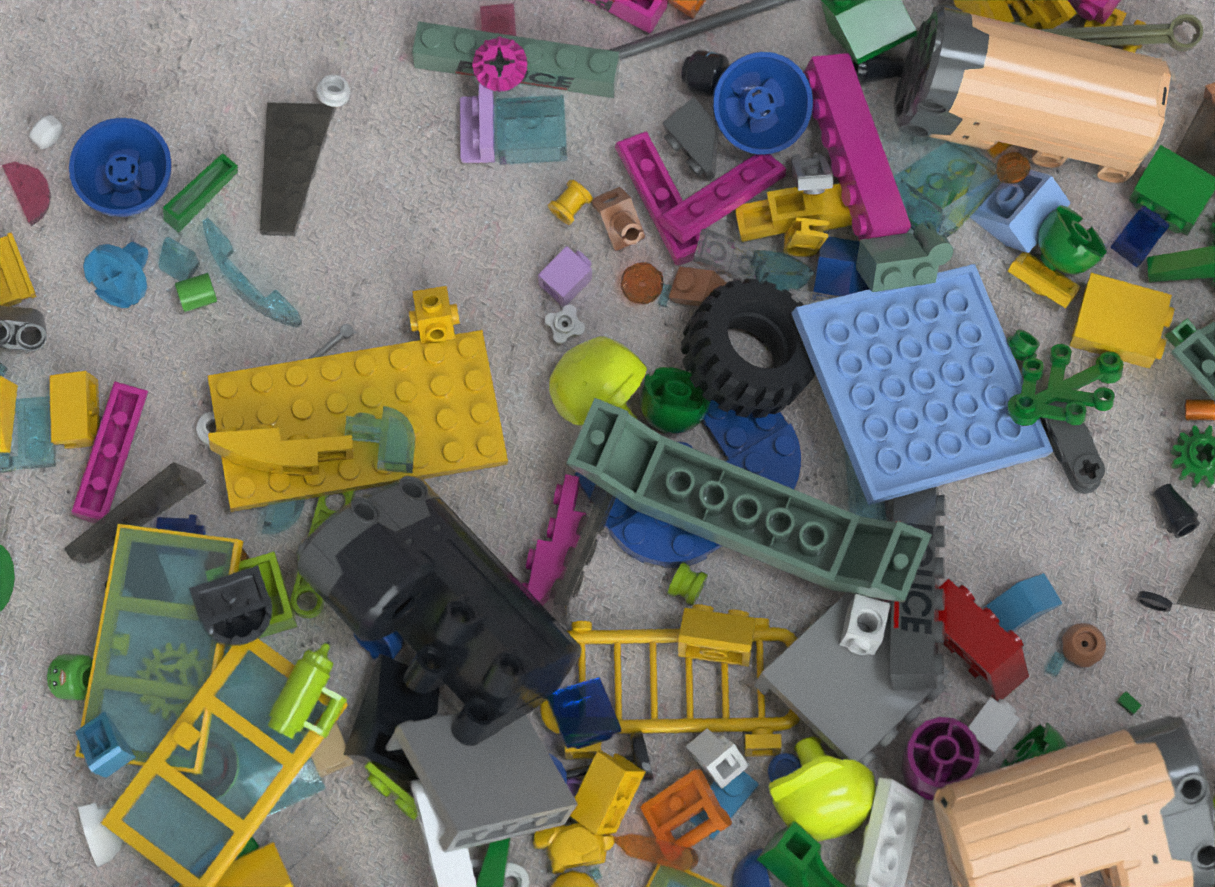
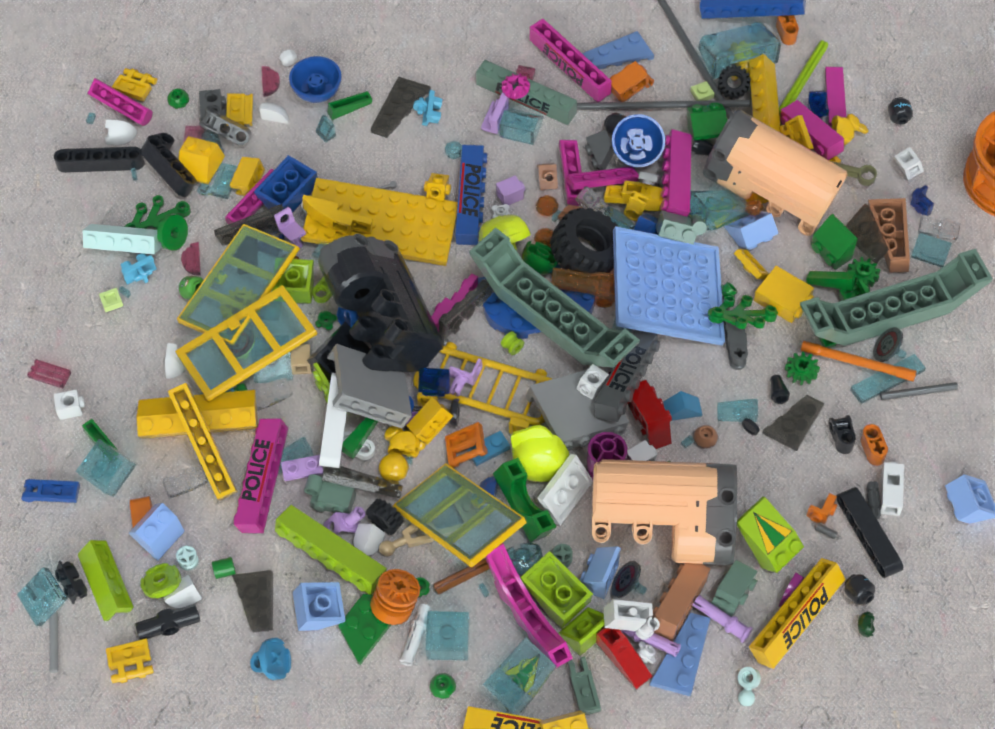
camera: 20 degrees right, 15 degrees down
dark azure slope [75,711,136,778] -> none
dark azure tile [83,242,148,308] -> none
bright green beam [175,272,218,312] -> none
black slope [189,565,272,646] -> none
clear light blue slope [202,217,302,328] -> none
lime piece [267,643,347,739] -> none
white plate [316,75,350,106] -> none
clear light blue brick [345,406,415,473] -> none
yellow bush [548,180,593,225] -> none
clear orange piece [614,834,698,870] -> none
yellow slope [678,604,756,667] -> none
white brick [685,728,749,789] -> none
green cylinder [1038,205,1107,275] -> none
clear blue bracket [1110,205,1170,268] -> none
none -> clear pink tile [181,242,201,276]
none -> blue slope [254,155,318,221]
none -> white brick [259,102,289,124]
none -> lavender bracket [274,207,306,248]
none -> green plate [315,311,337,330]
none -> medium azure hips [413,90,443,126]
none -> clear light blue tile [445,141,462,159]
none -> lavender bracket [448,358,483,396]
none -> blue brick [456,145,487,245]
none -> clear orange plate [534,228,553,248]
none -> clear orange piece [551,268,615,308]
none -> clear light blue slope [717,399,758,422]

